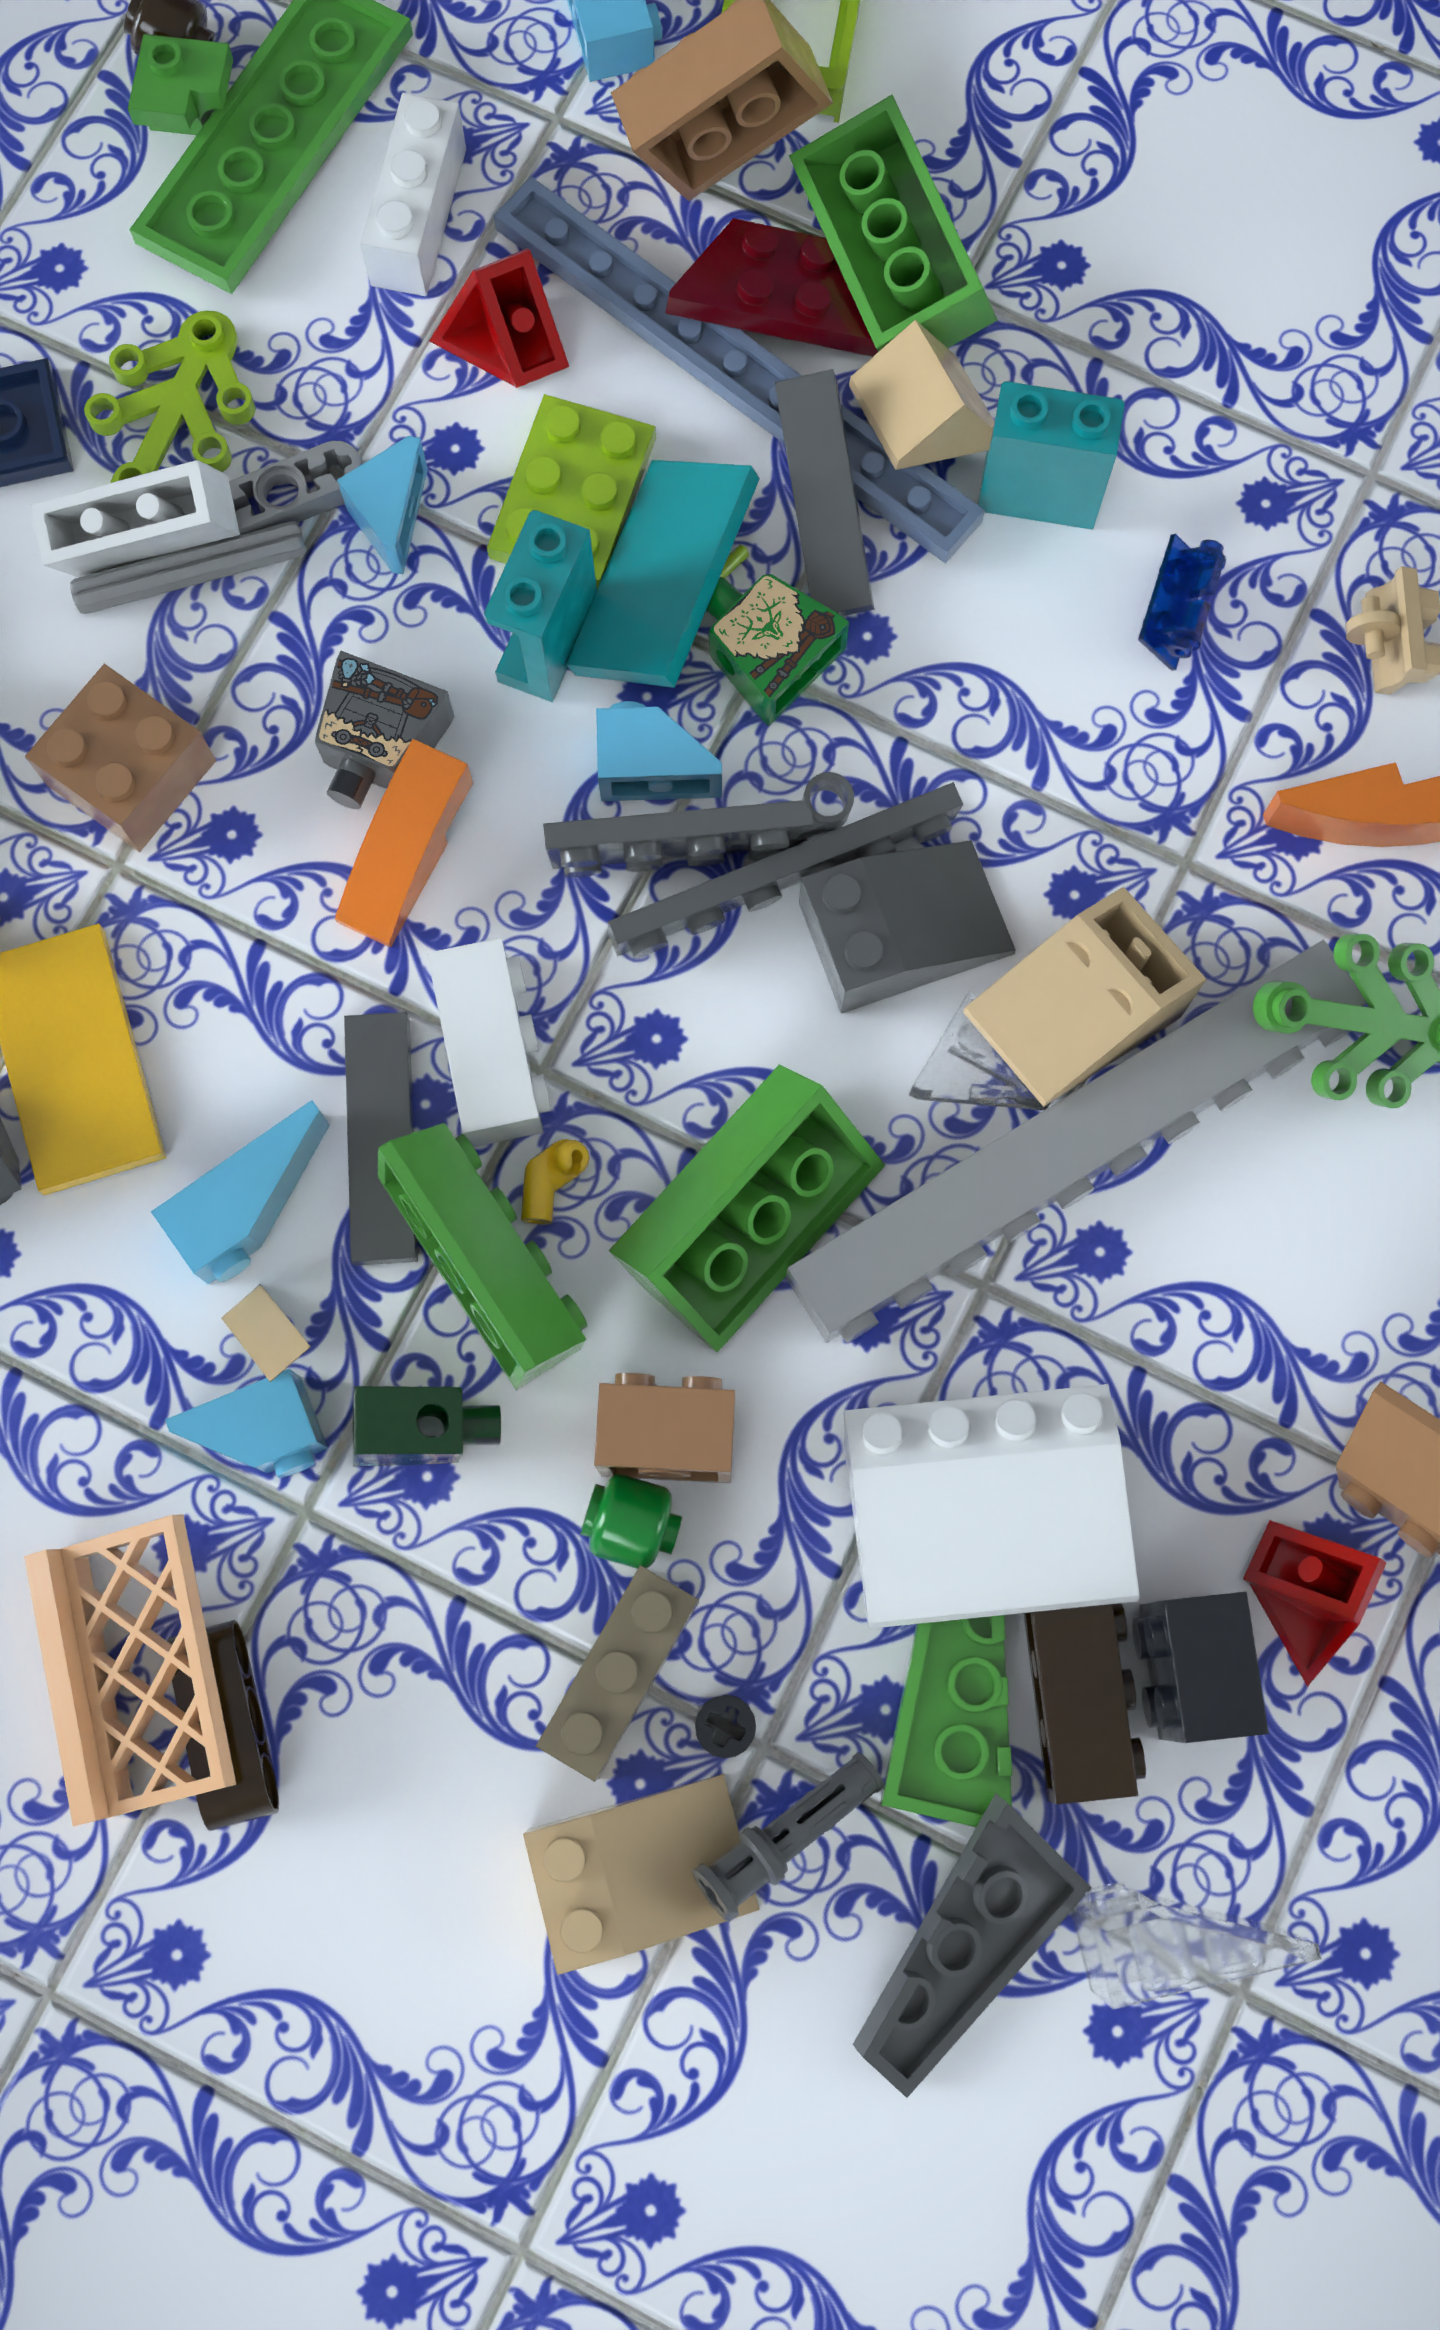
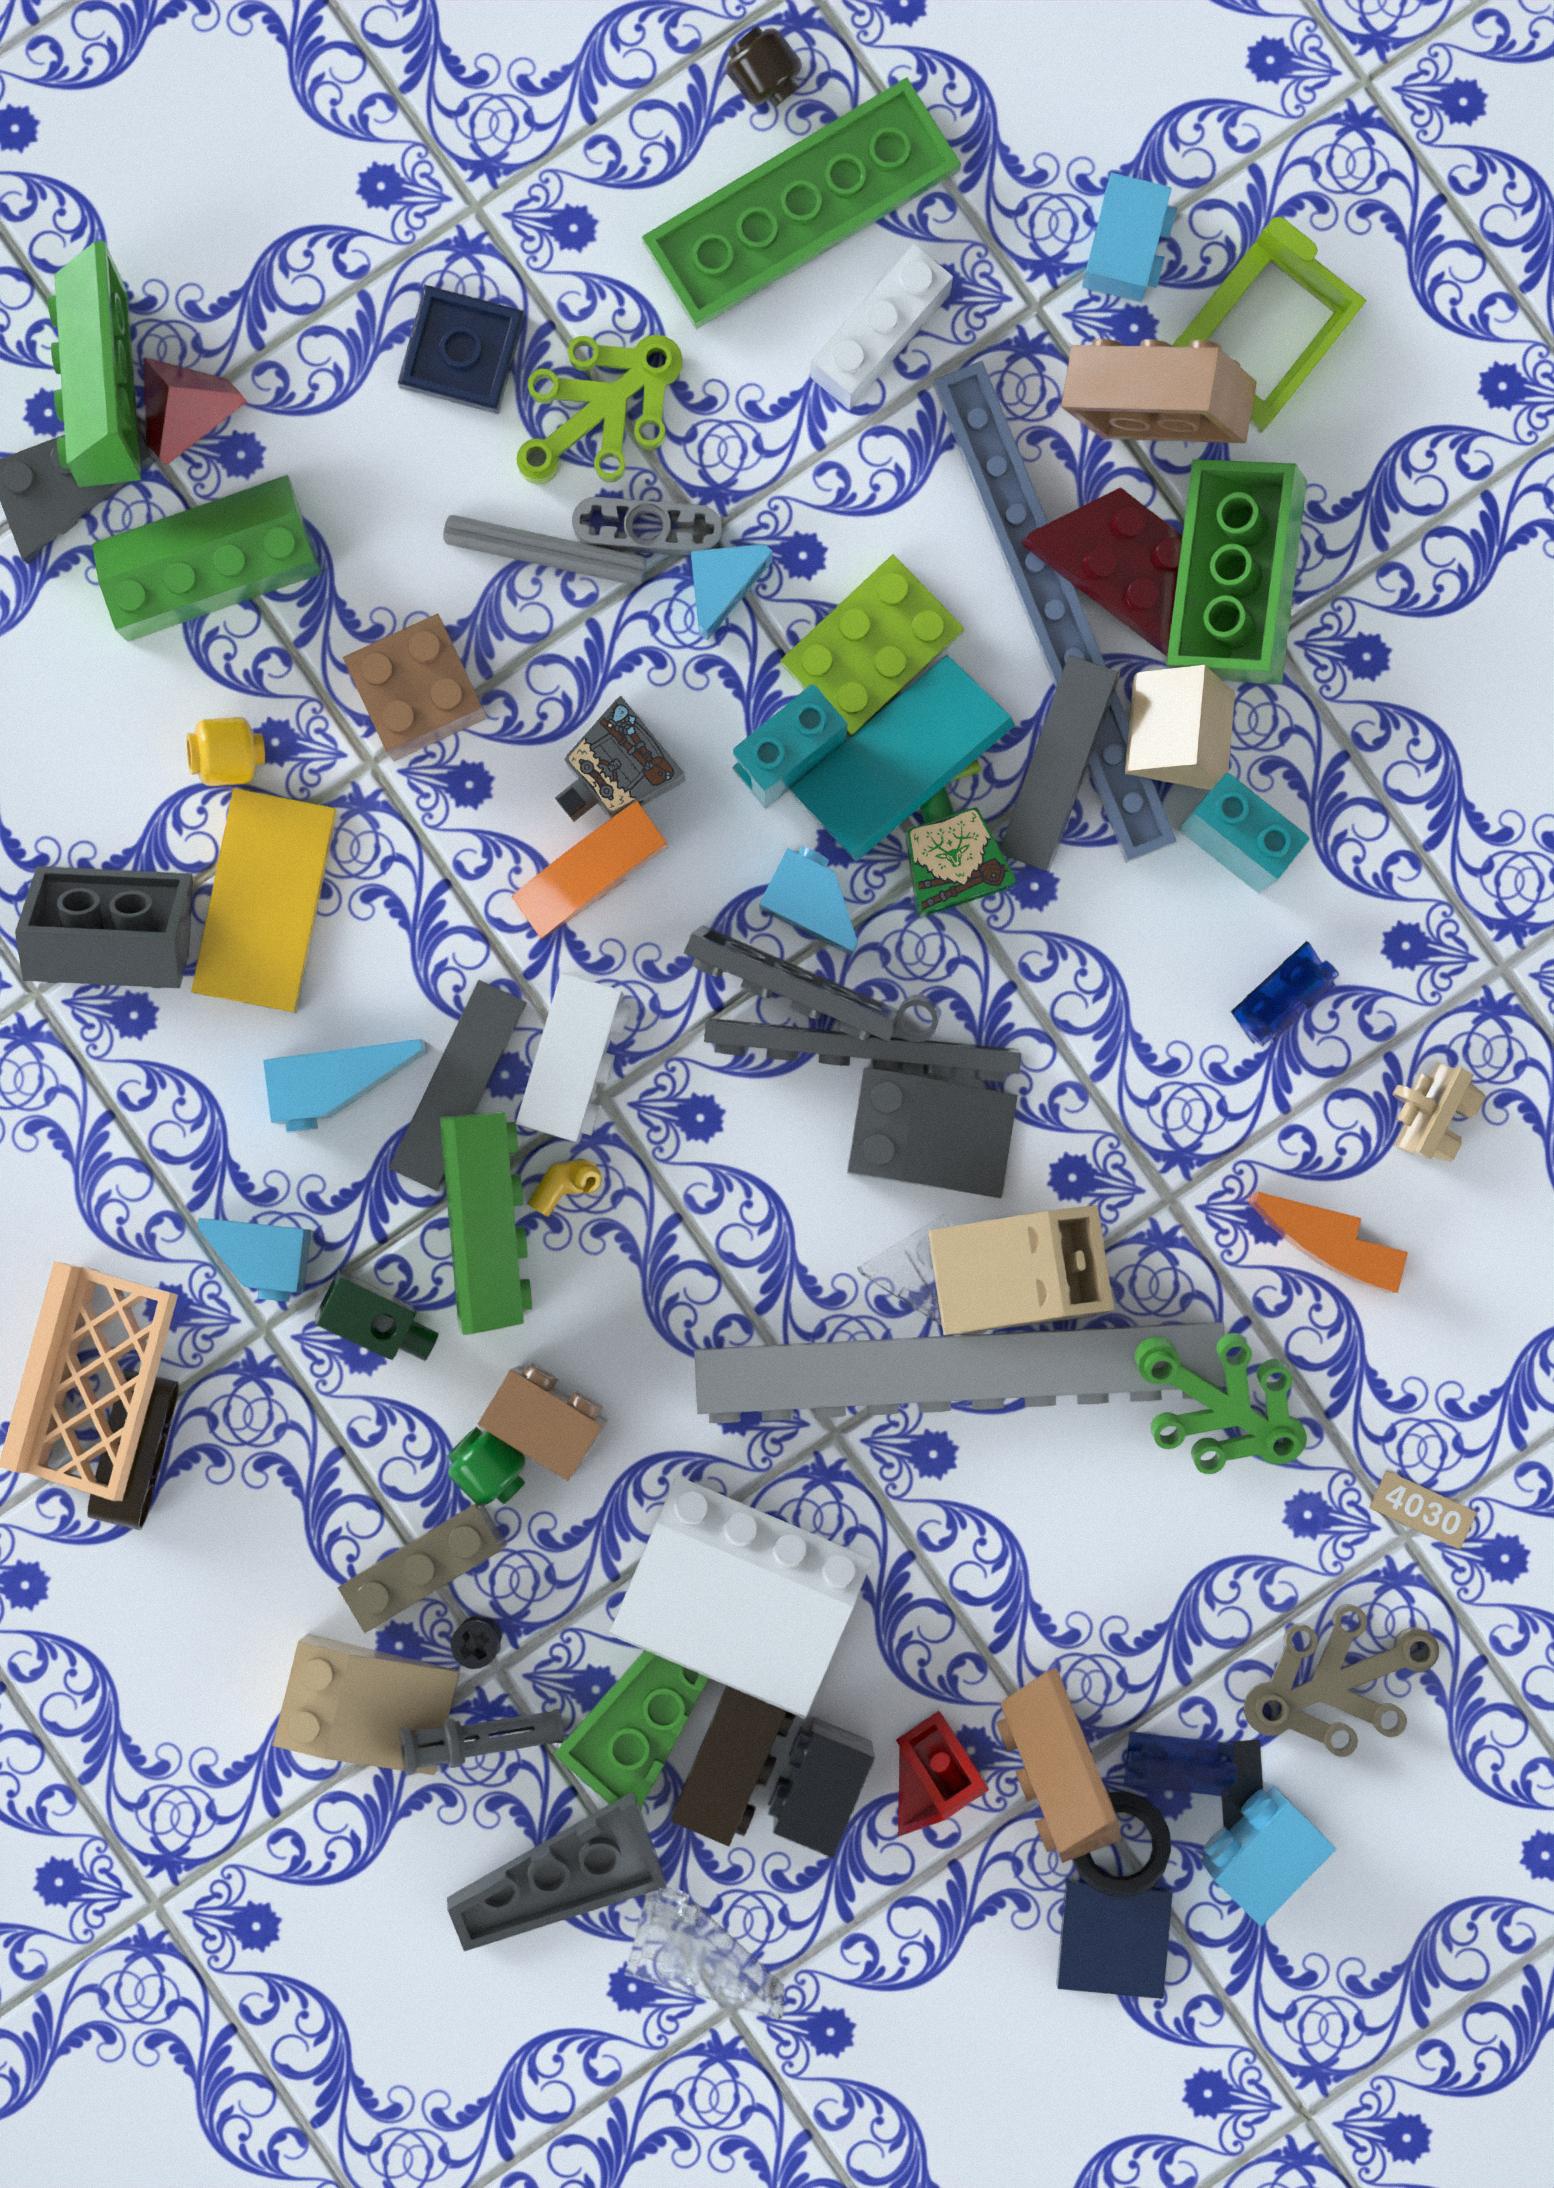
camera: 30 degrees right, 10 degrees up
white brick [30,460,240,577] -> none
bright green brick [128,34,234,135] -> none
tan sticker [221,1284,311,1382] -> none
red slope [429,248,570,388] -> none
bright green slope [608,1064,885,1353] -> none

